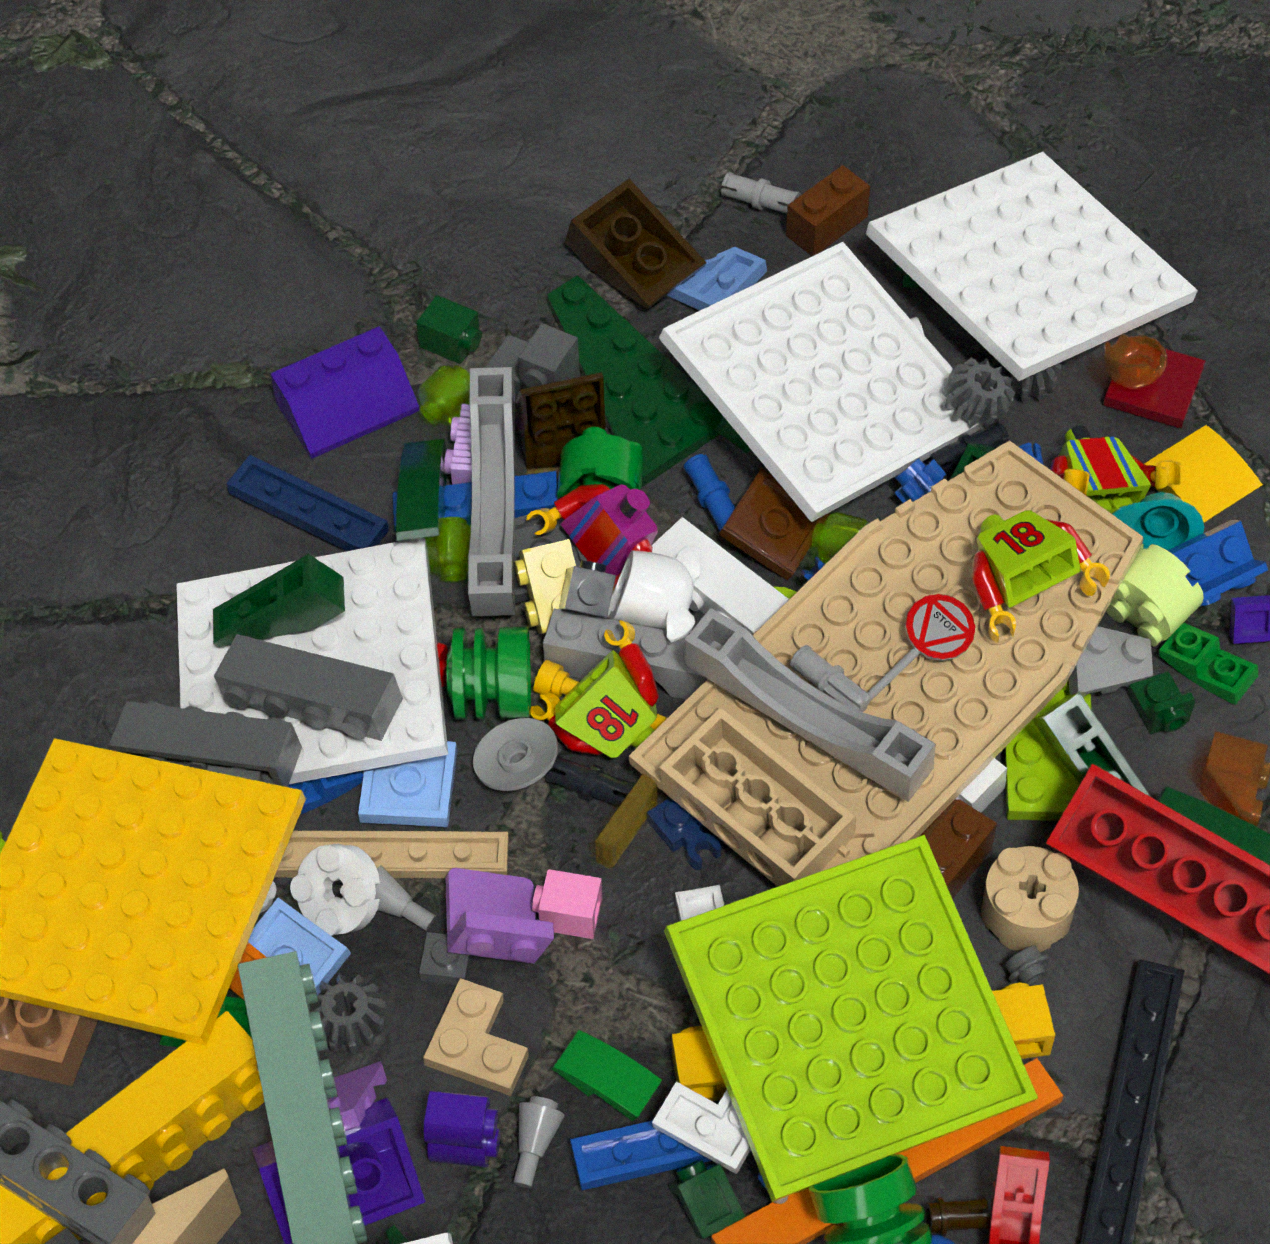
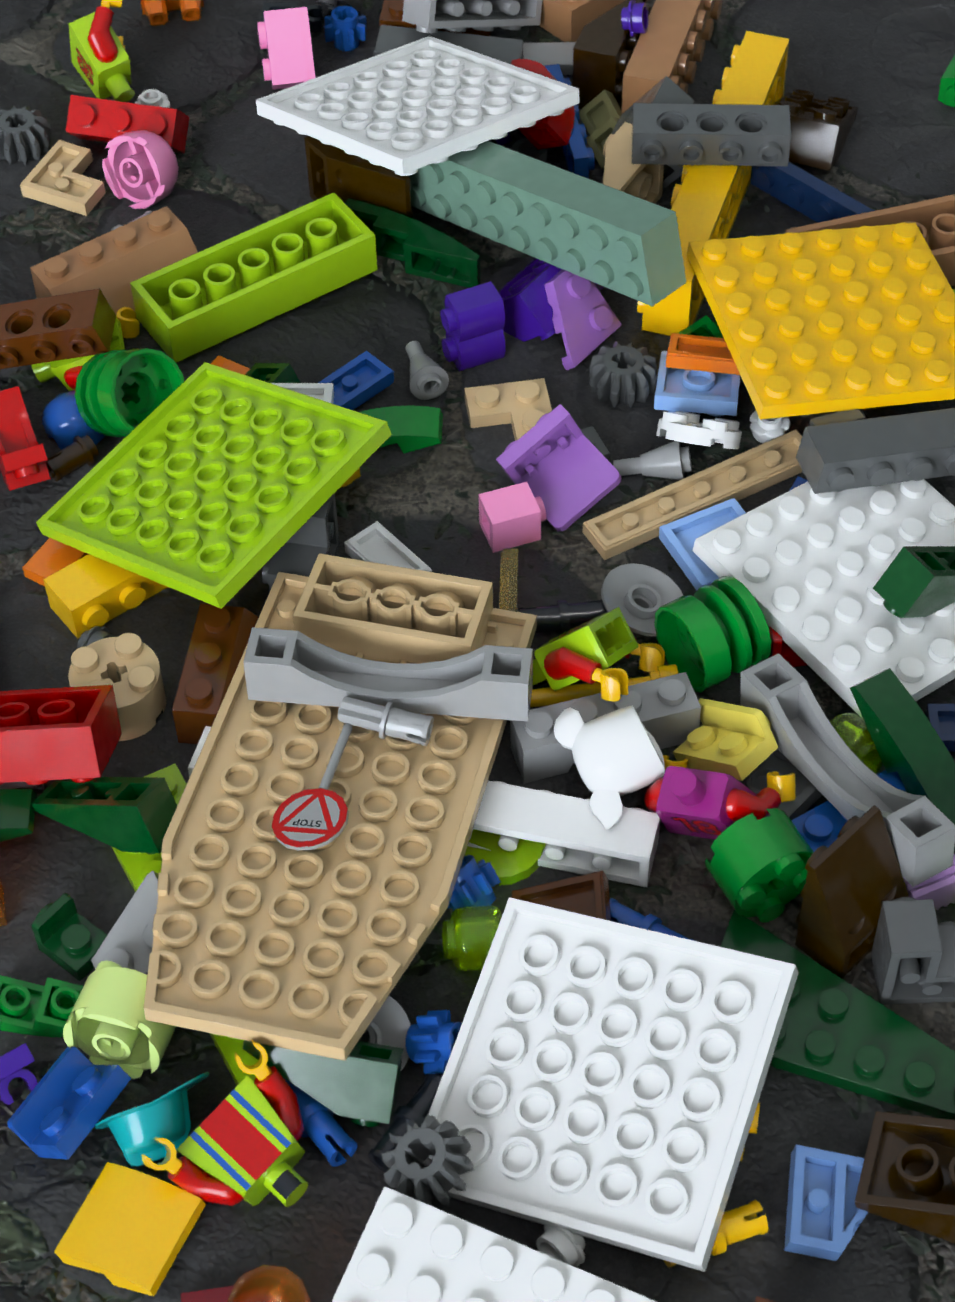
camera: 150 degrees right, 5 degrees down
dark grey brick [214,634,403,741] -> none
brick [559,560,616,618] -> none
lime torso [972,510,1110,643] -> none

